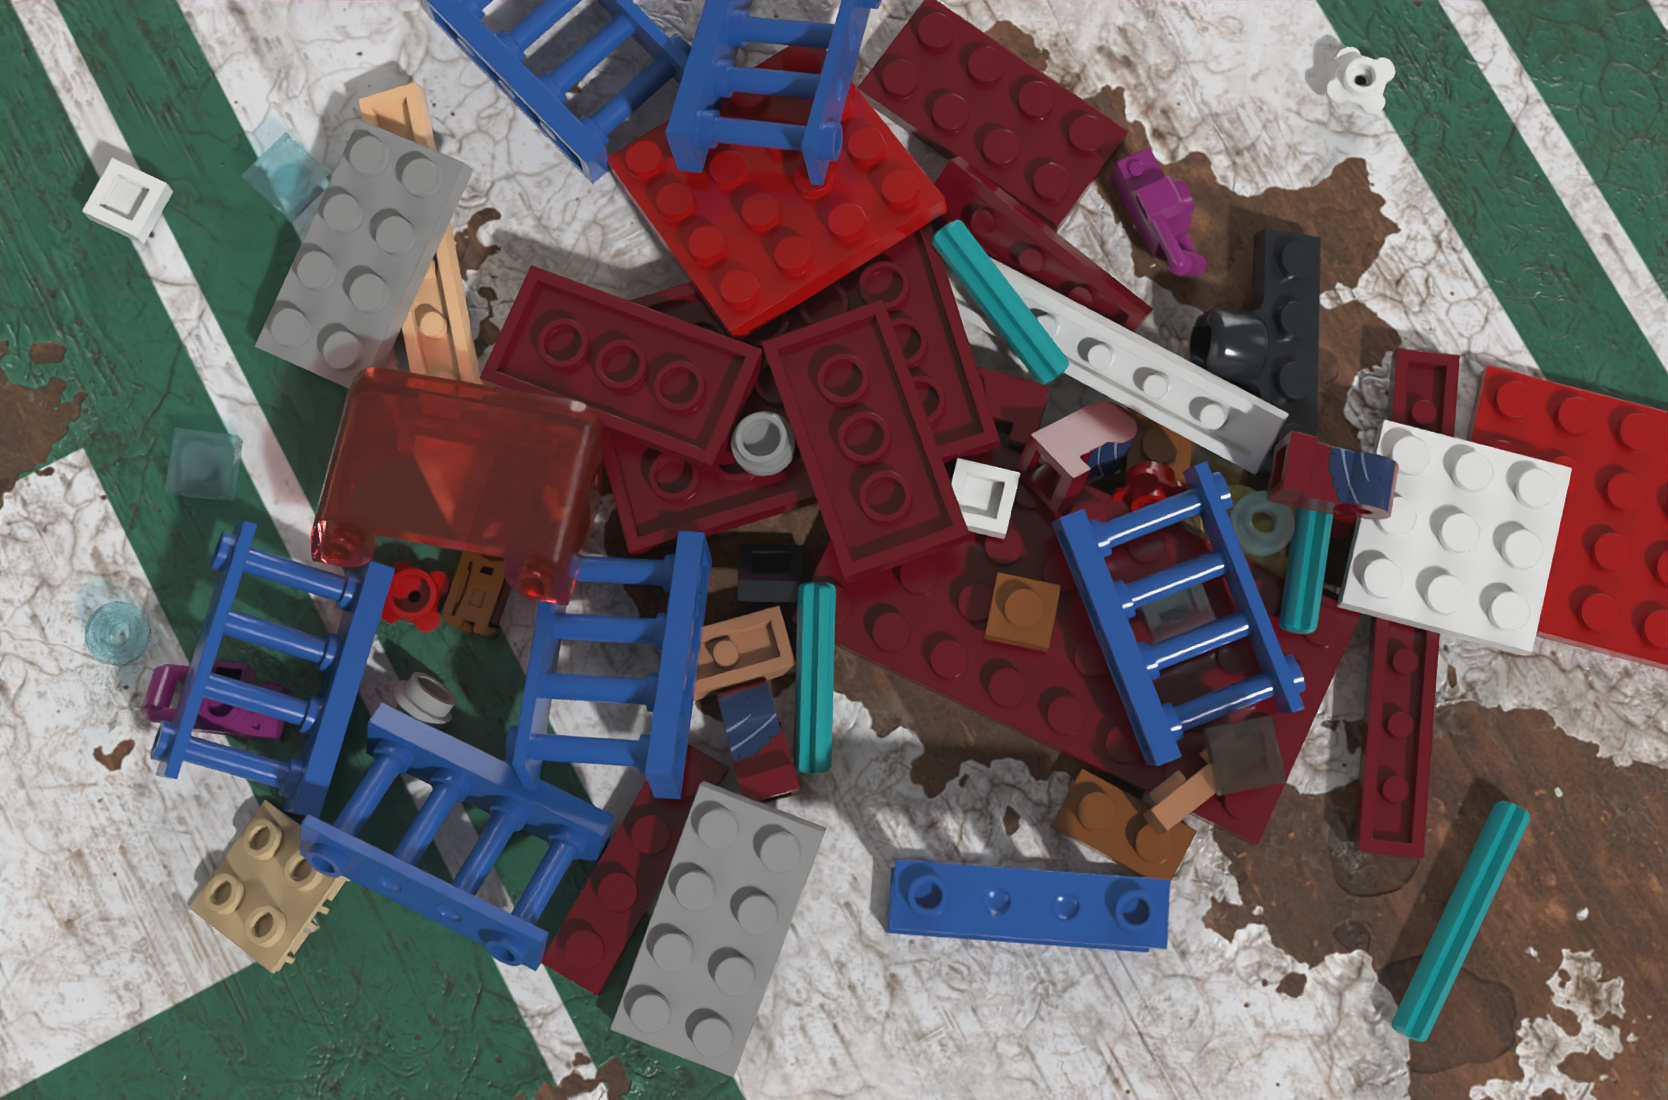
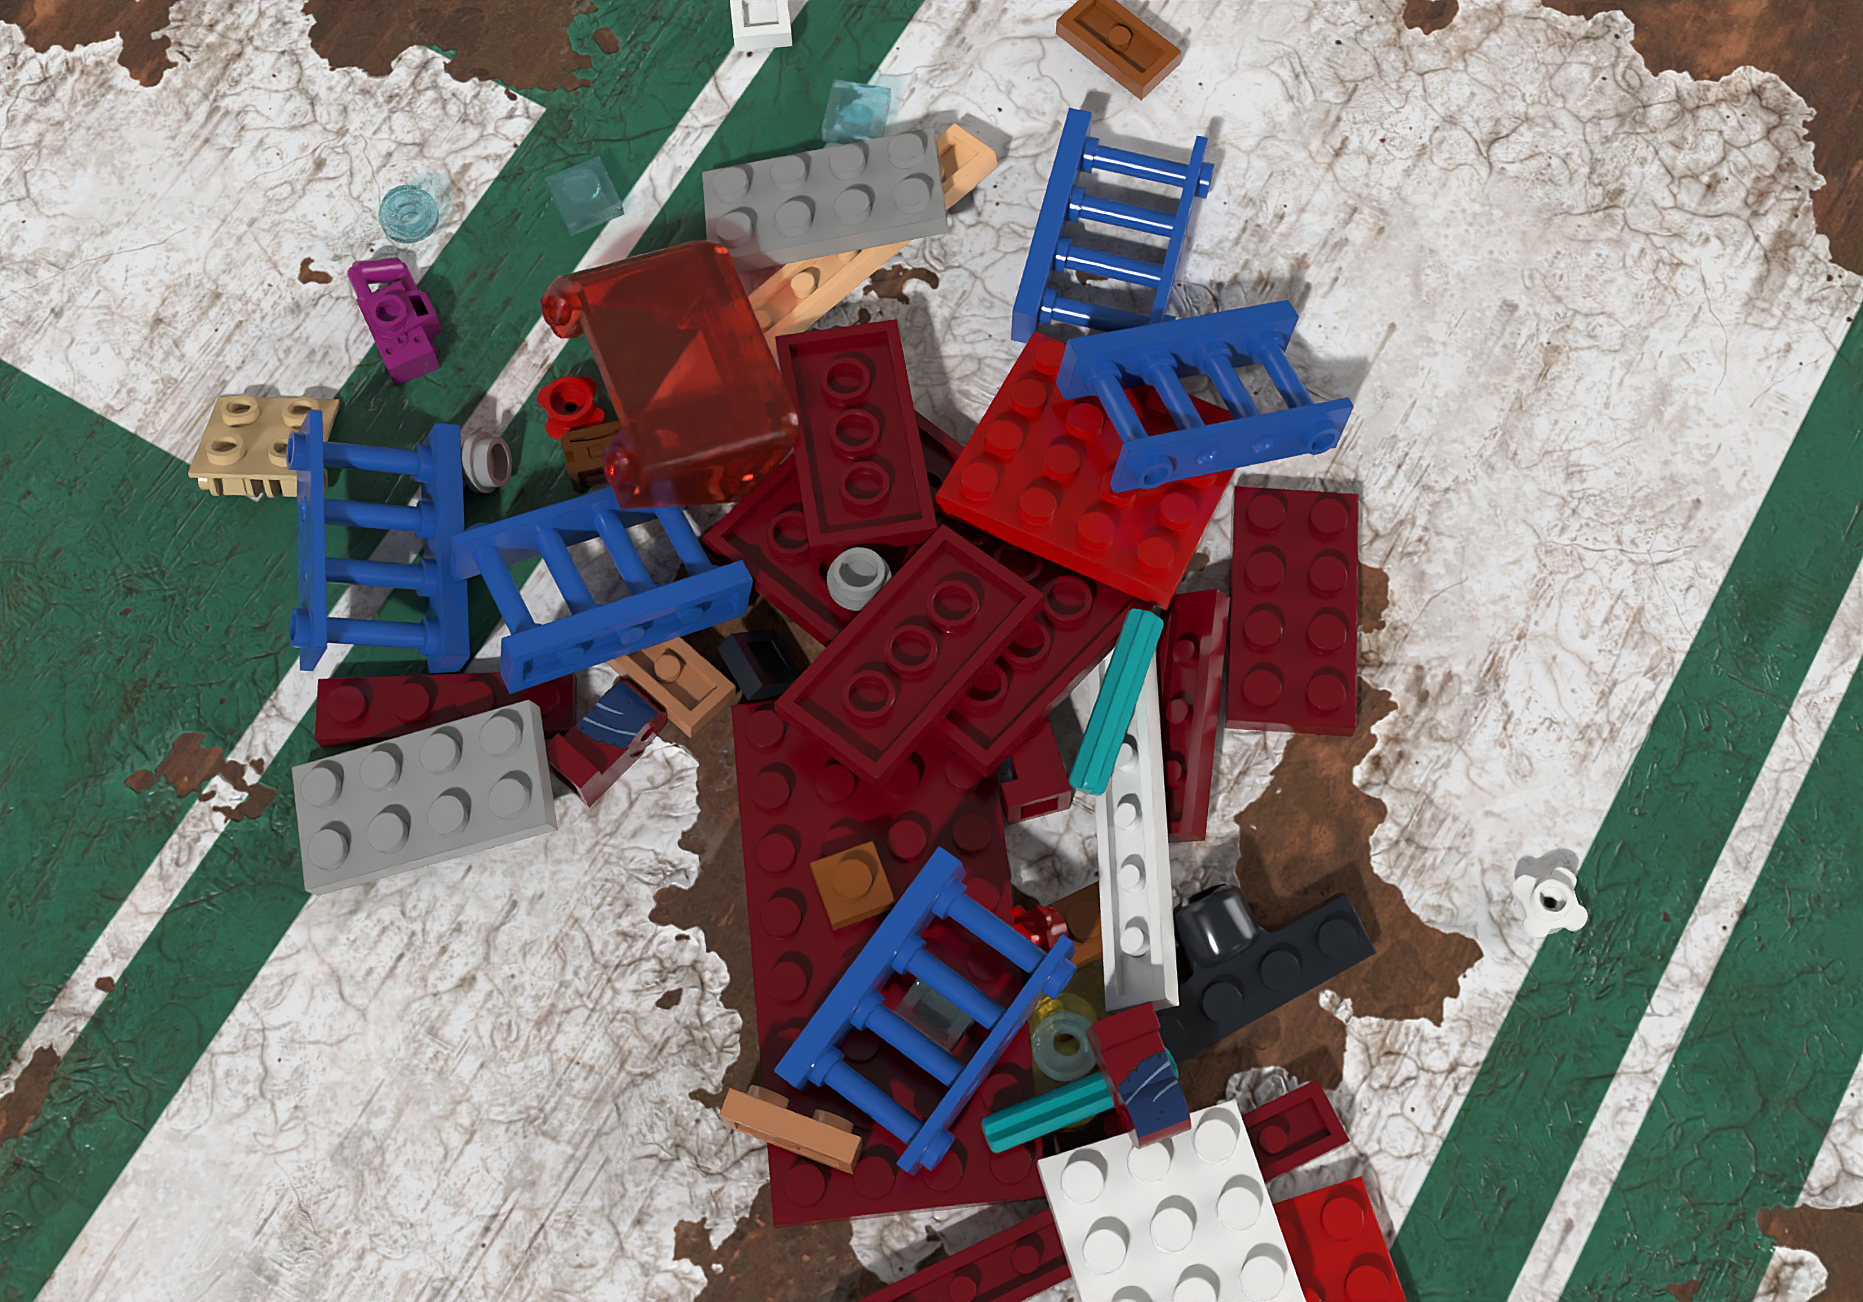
camera: 60 degrees right, 10 degrees down
blue fence [150,521,395,819] -> none
teal axle [793,582,836,774] -> none
blue fence [887,859,1170,953] -> none
white plate [951,458,1020,539] -> none
dark red leg [1014,401,1138,515] -> none
dark orange plate [1050,769,1197,882] -> none
magenta piece [1111,147,1207,278] -> none
clear smoke tile [1203,715,1287,796] -> none

